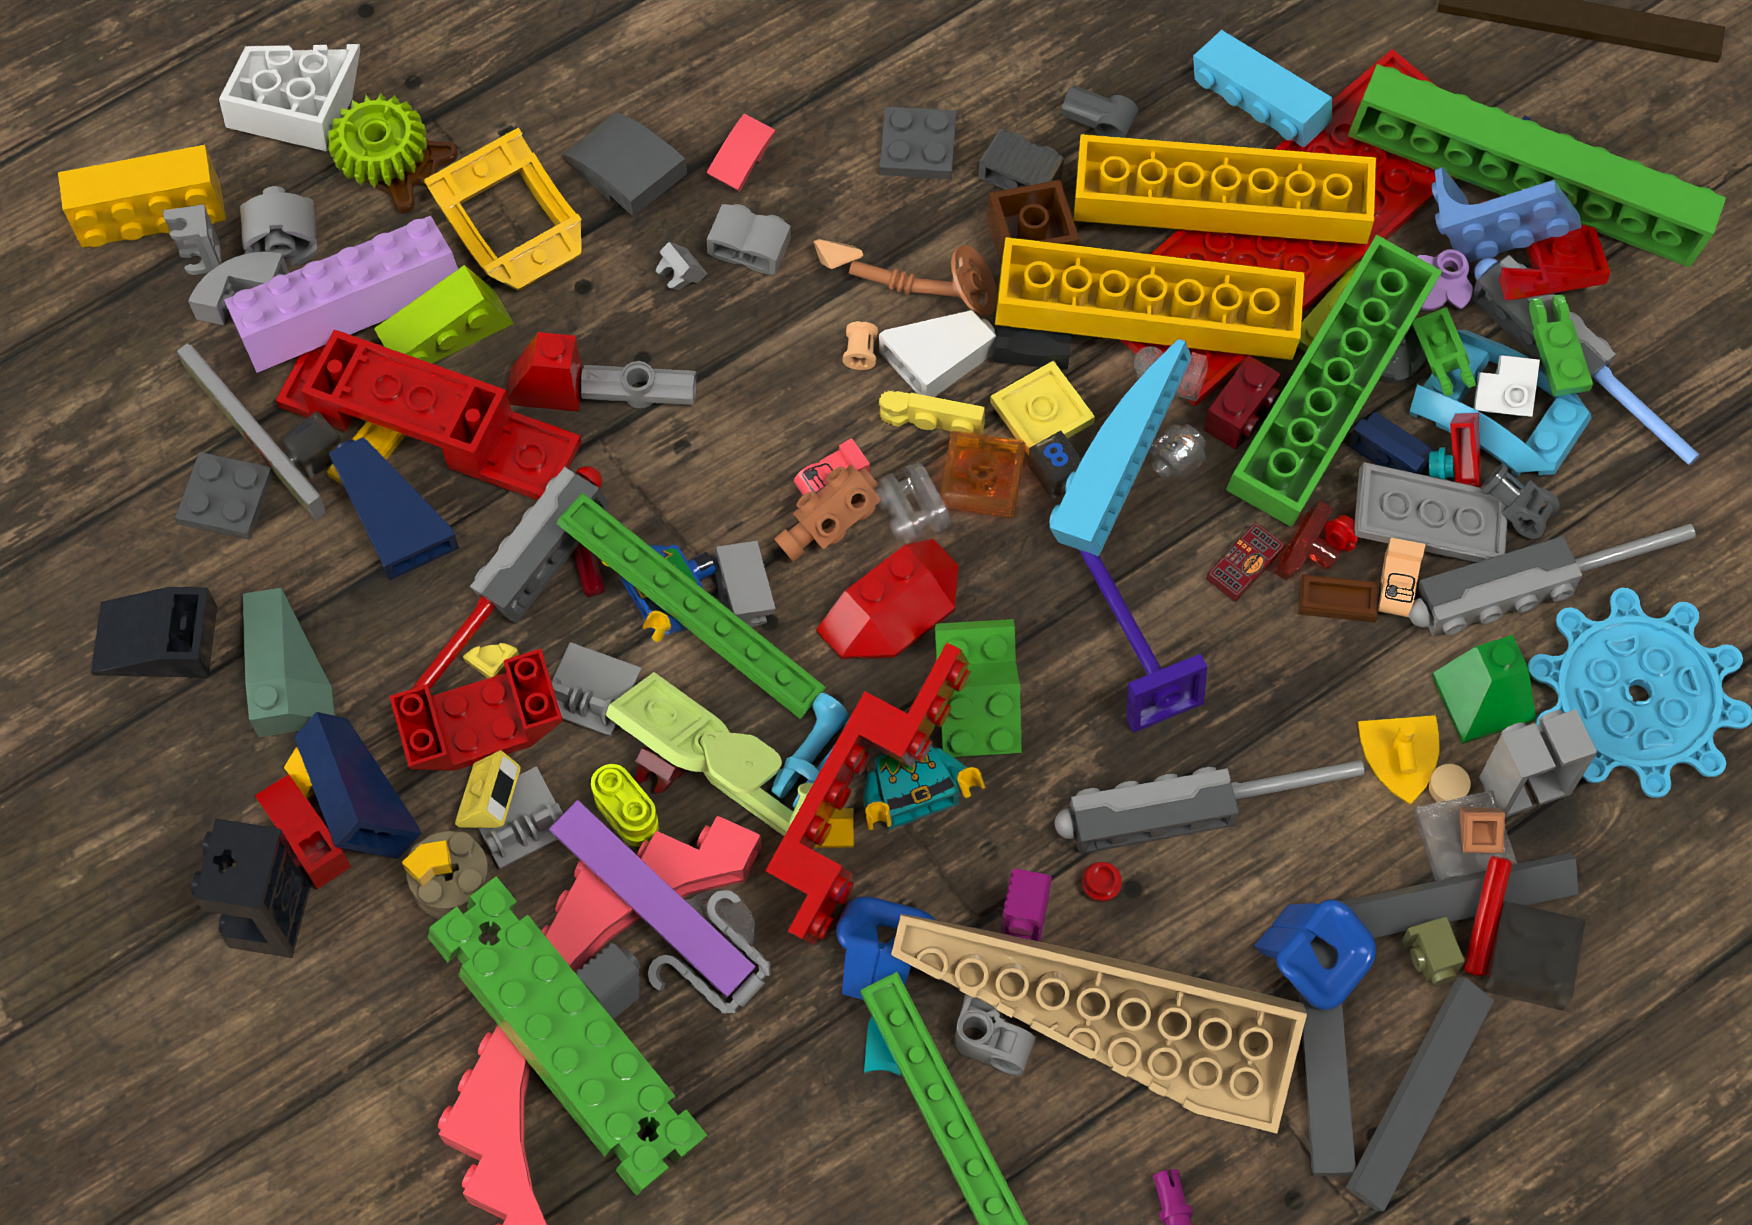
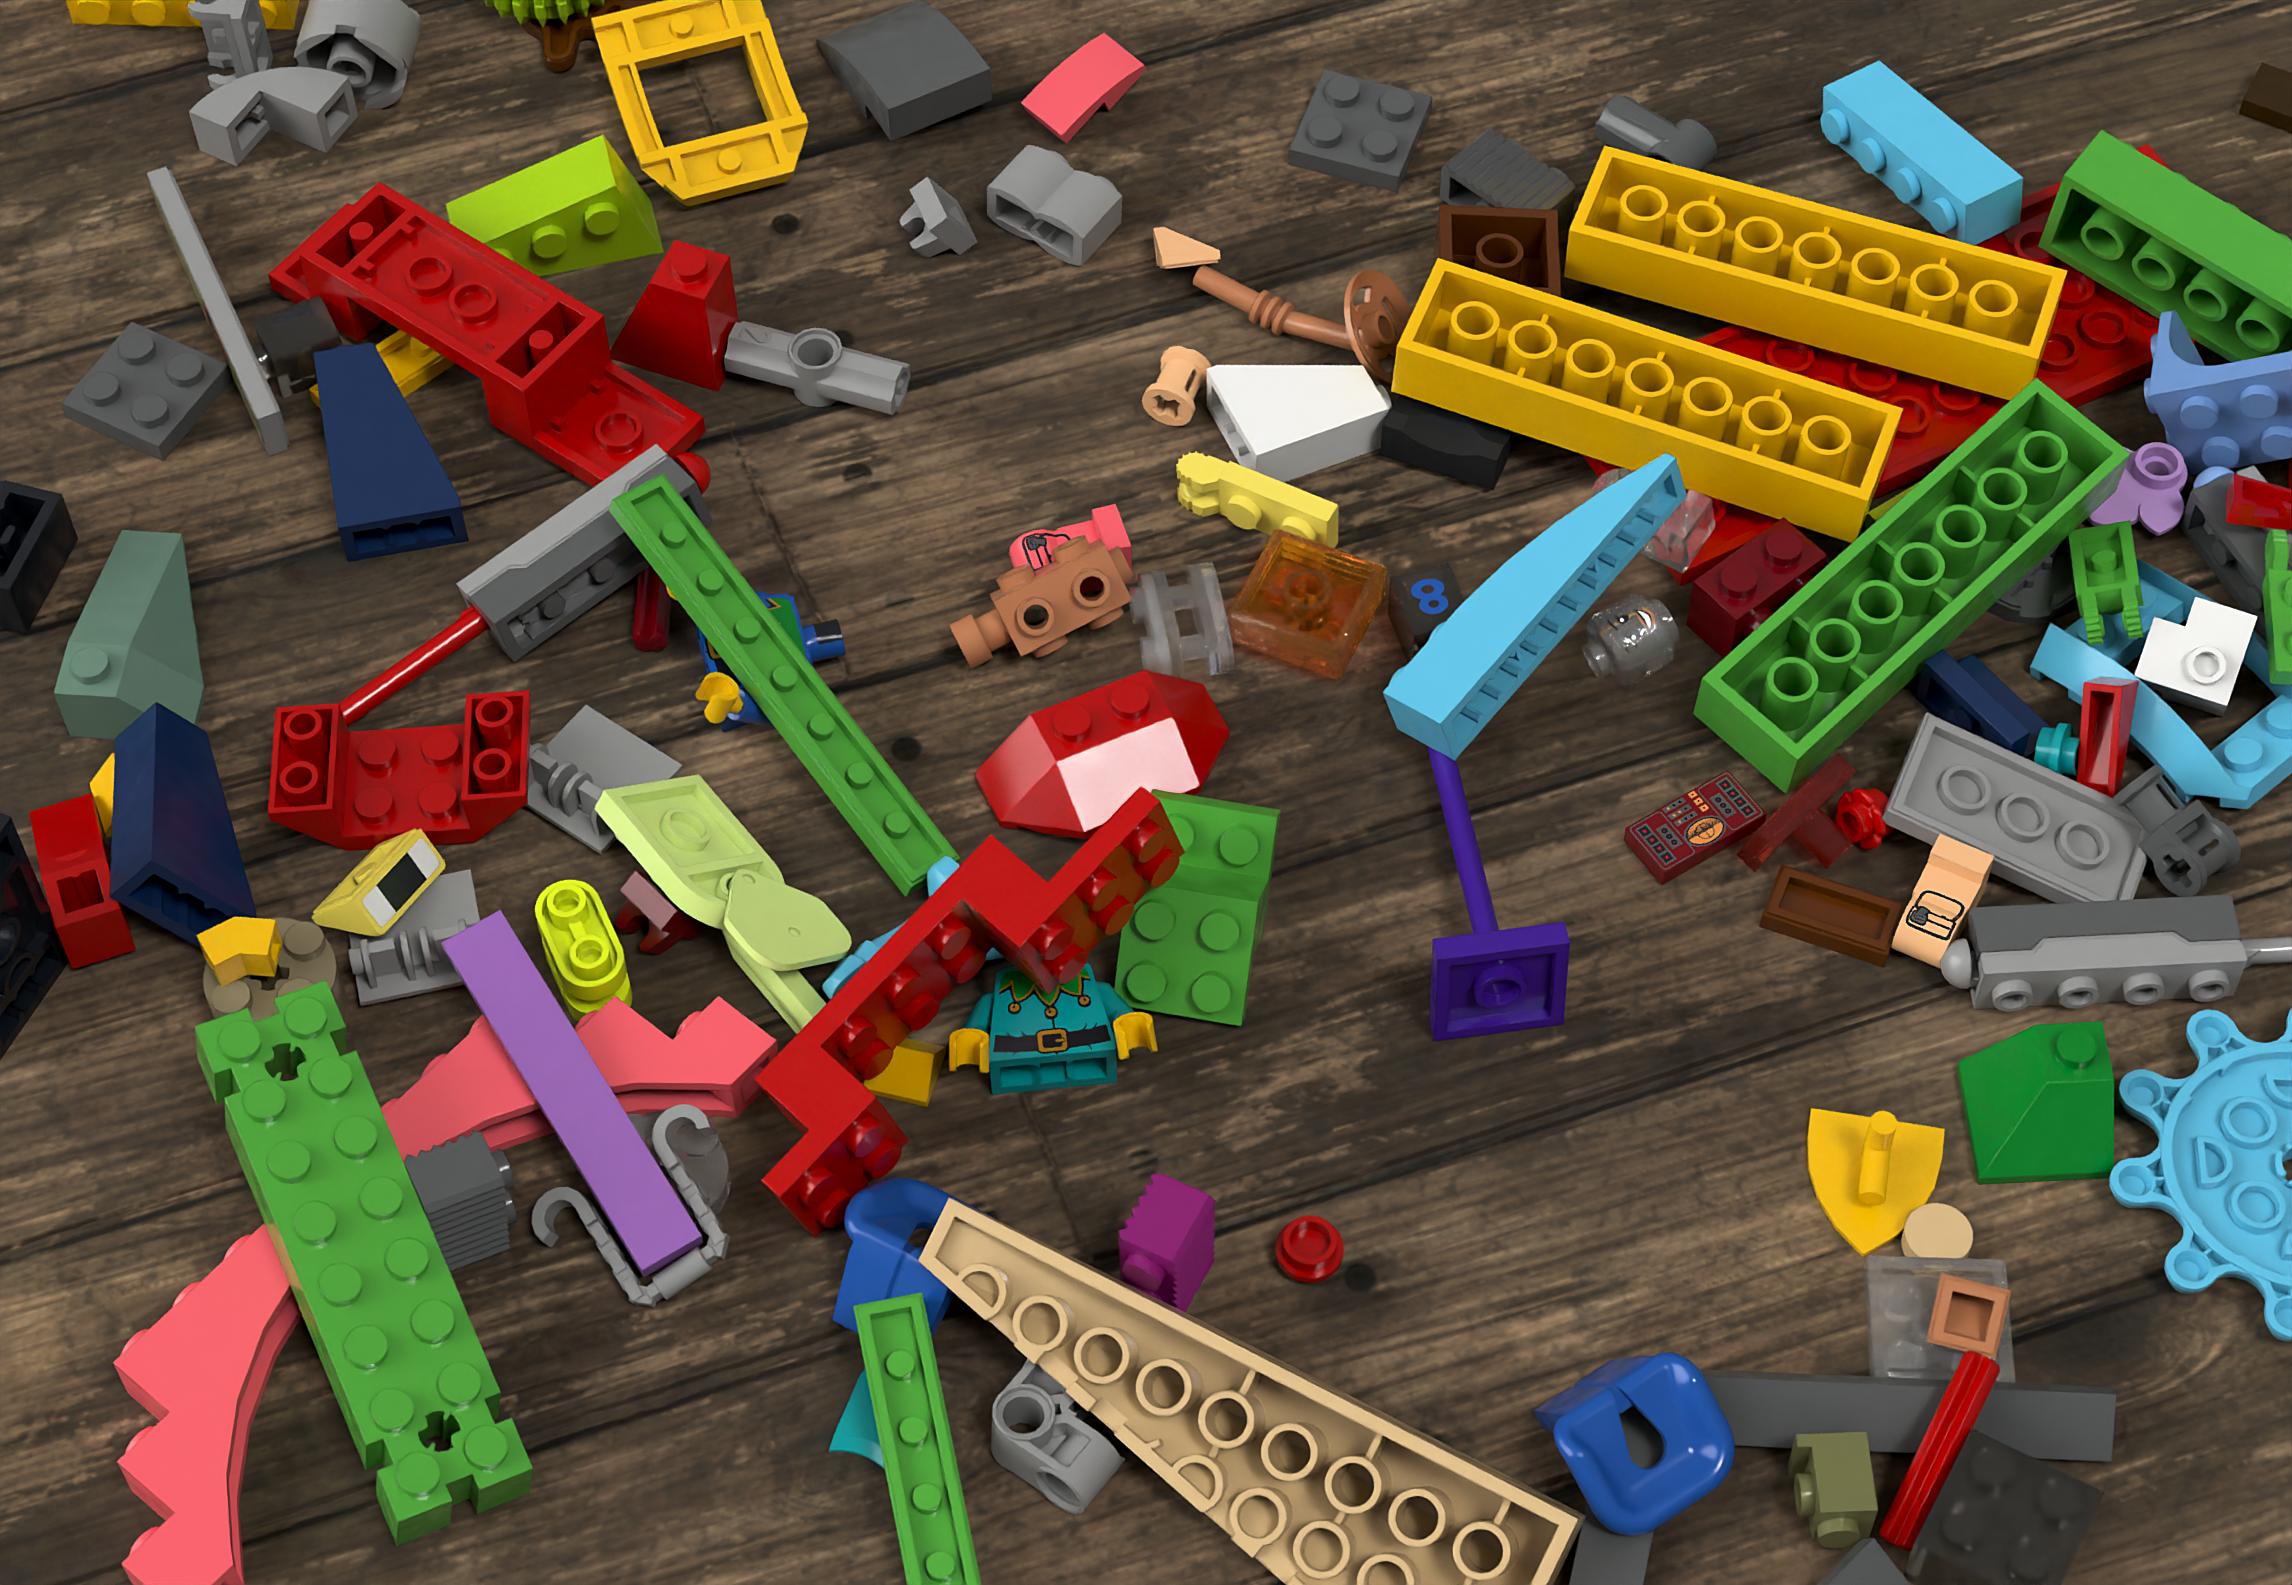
camera: 15 degrees right, 10 degrees down
lavender brick [224,216,458,373] -> none
light yellow tile [463,643,519,678] -> none
light grey hinge [712,541,776,627] -> none
light yellow plate [990,361,1095,459] -> none
piece [1055,760,1365,855] -> none
light grey piece [1479,709,1597,817] -> none

